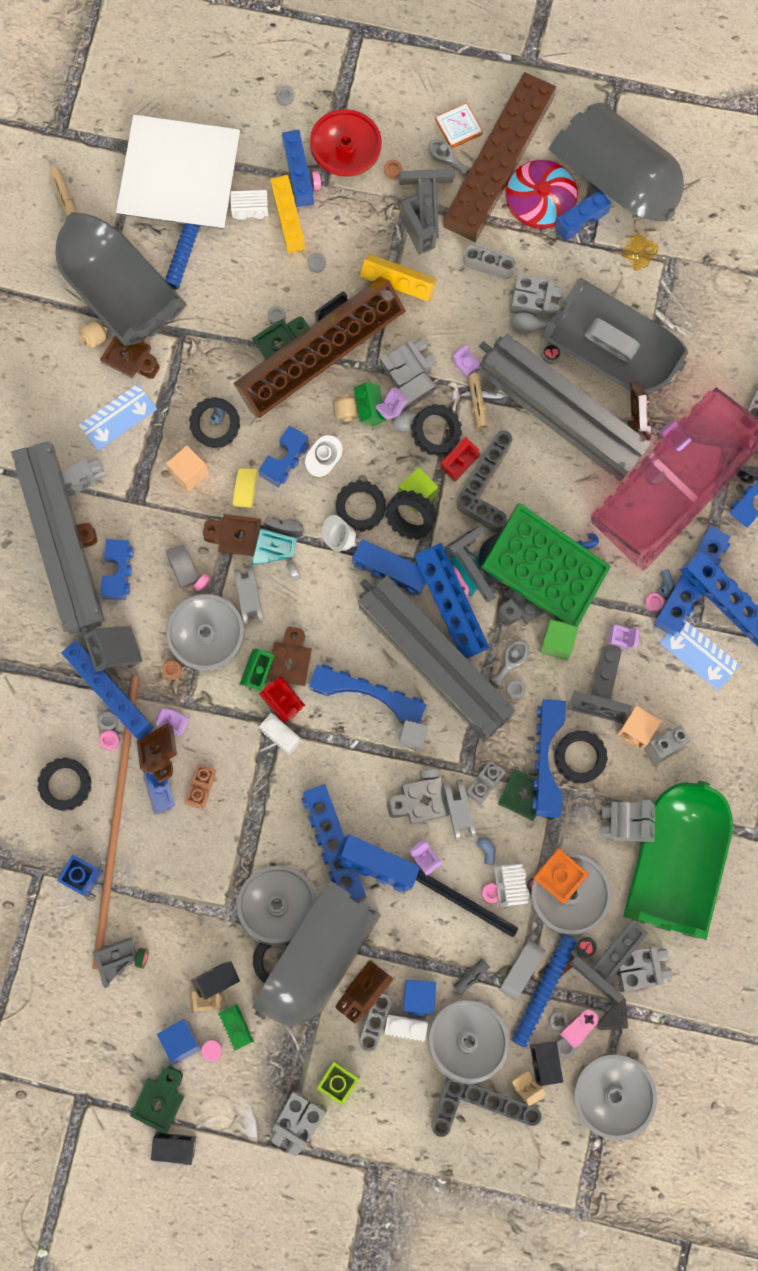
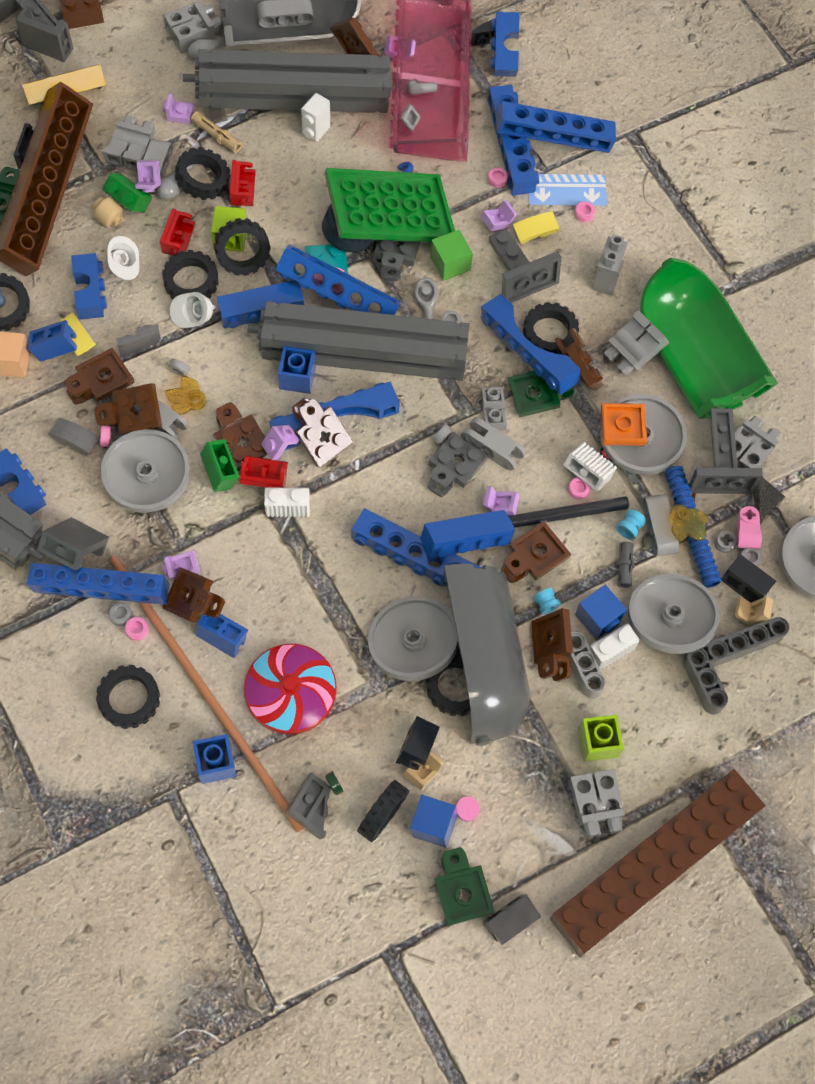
camera: 45 degrees left, 10 degrees down
nougat tile [162,660,182,680] -> none
nougat slope [185,764,216,810] -> none
green brick [218,1004,254,1050] -> none
wing [251,529,297,565] -> none
light grey brick [397,720,428,750] -> none
dark grey piece [444,526,497,602] -> none
dark grey beam [457,430,512,532] -> none
light grey beam [464,245,516,279] -> none
sand blue arm [476,837,496,865] -> none
tile [576,937,597,958] -> none
light nougat head [617,705,662,750] -> none
sand blue arm [658,569,675,597] -> none
none -> blue hinge [27,320,77,362]
none -> reddish brown plate [94,383,162,435]
none -> red hinge [160,208,196,256]
none -> clear yellow plate [165,376,206,415]
none -> dish [244,644,337,735]
none -> lavender bracket [261,425,299,460]
none -> blue head [278,346,316,394]
none -> plate [292,398,353,467]
none -> white brick [301,93,330,141]
none -> black tyre [357,780,410,843]
none -> light grey slope [400,103,421,132]
none -> light grey arm [407,80,437,95]
none -> reddish brown plate [501,521,571,583]
none -> light yellow slope [513,211,560,244]
none -> medium azure wheel [533,588,561,615]
none -> reddish brown brick [549,769,766,958]
none -> reddish brown plate [555,328,604,390]
none -> bright pink tile [574,201,595,222]
none -> medium azure wheel [616,509,647,540]
none -> clear yellow plate [670,505,709,542]

